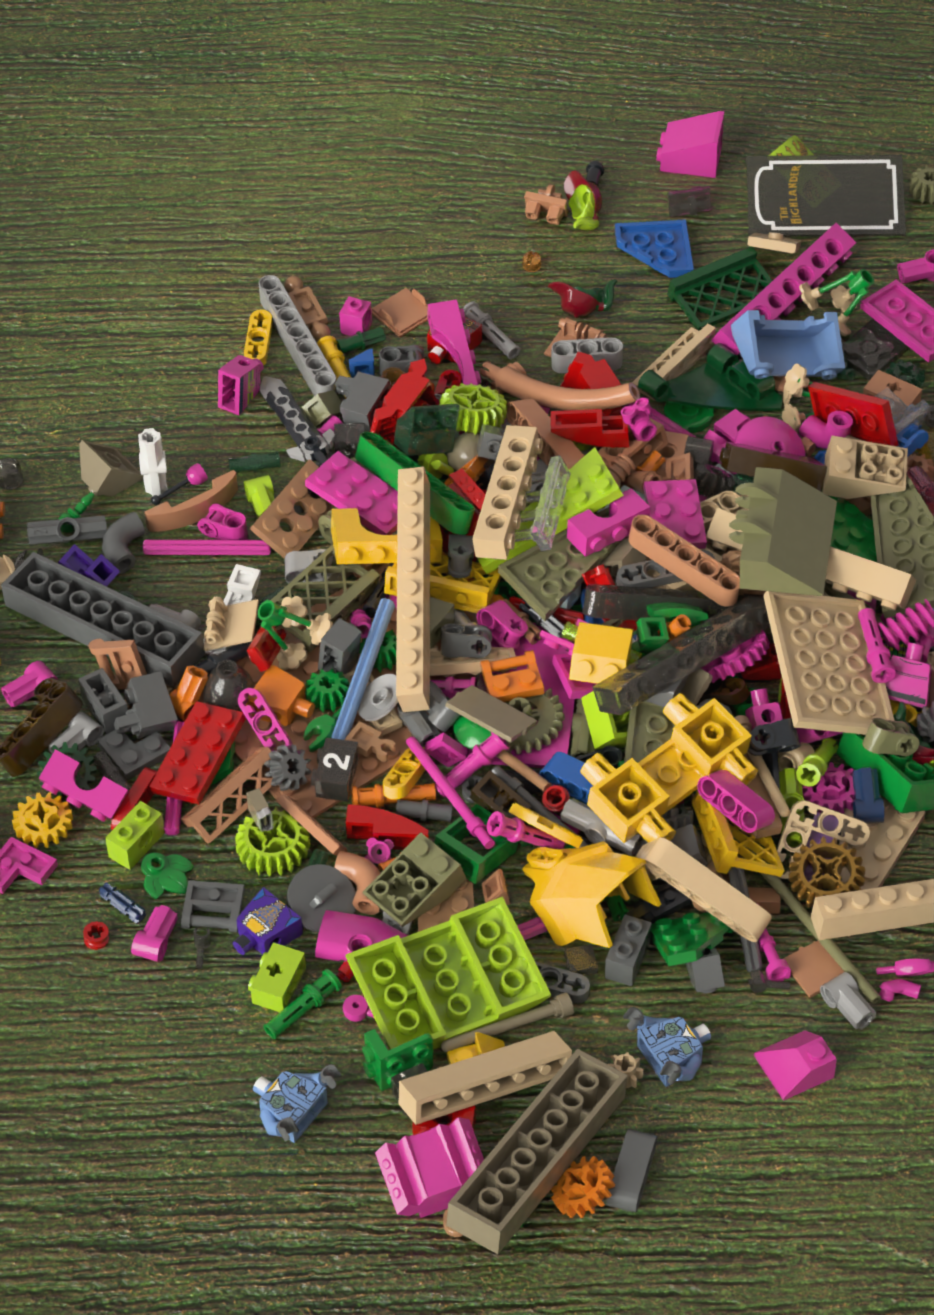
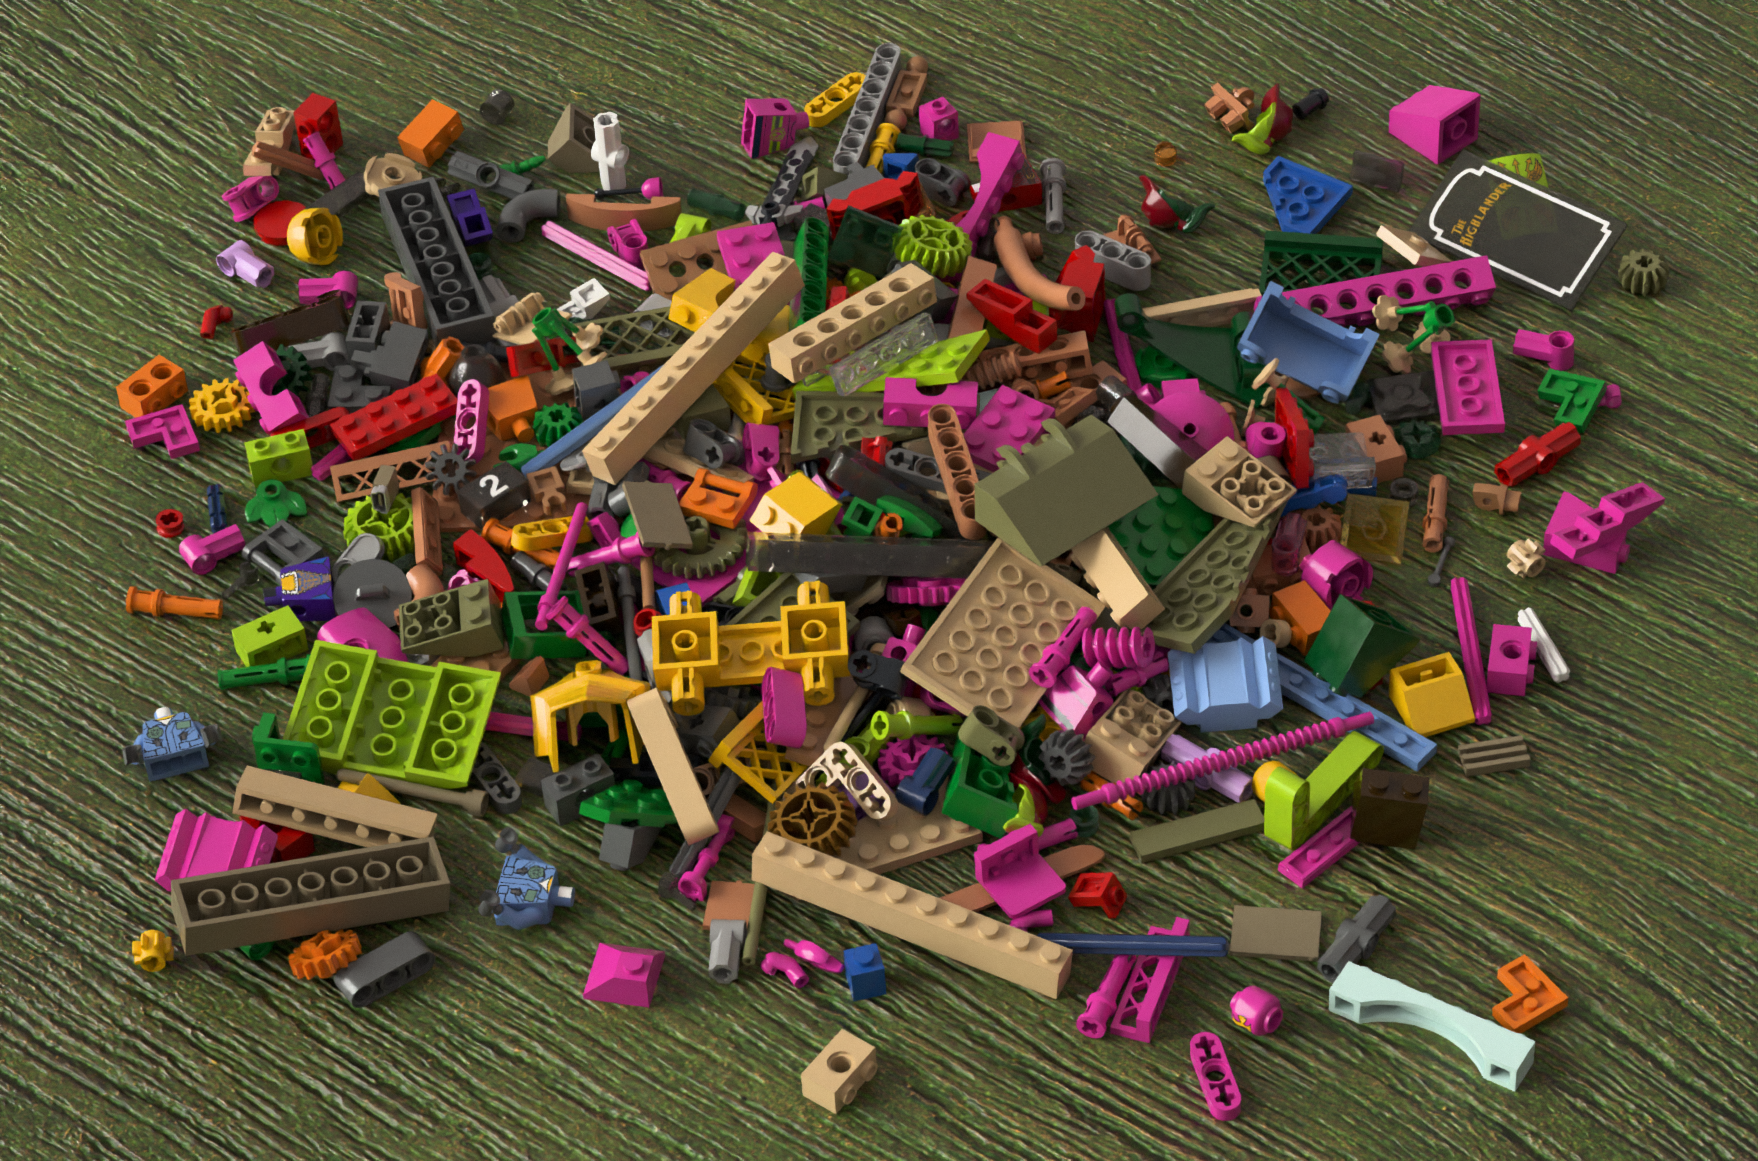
camera: 40 degrees right, 5 degrees down
yellow tile [509,803,583,849] -> none
tan gear [608,1052,643,1088] -> none
dark pink plate [621,398,657,442] -> none
none -> orange pin [126,586,224,620]
none -> yellow gear [132,930,174,972]
none -> light grey piece [332,533,385,582]

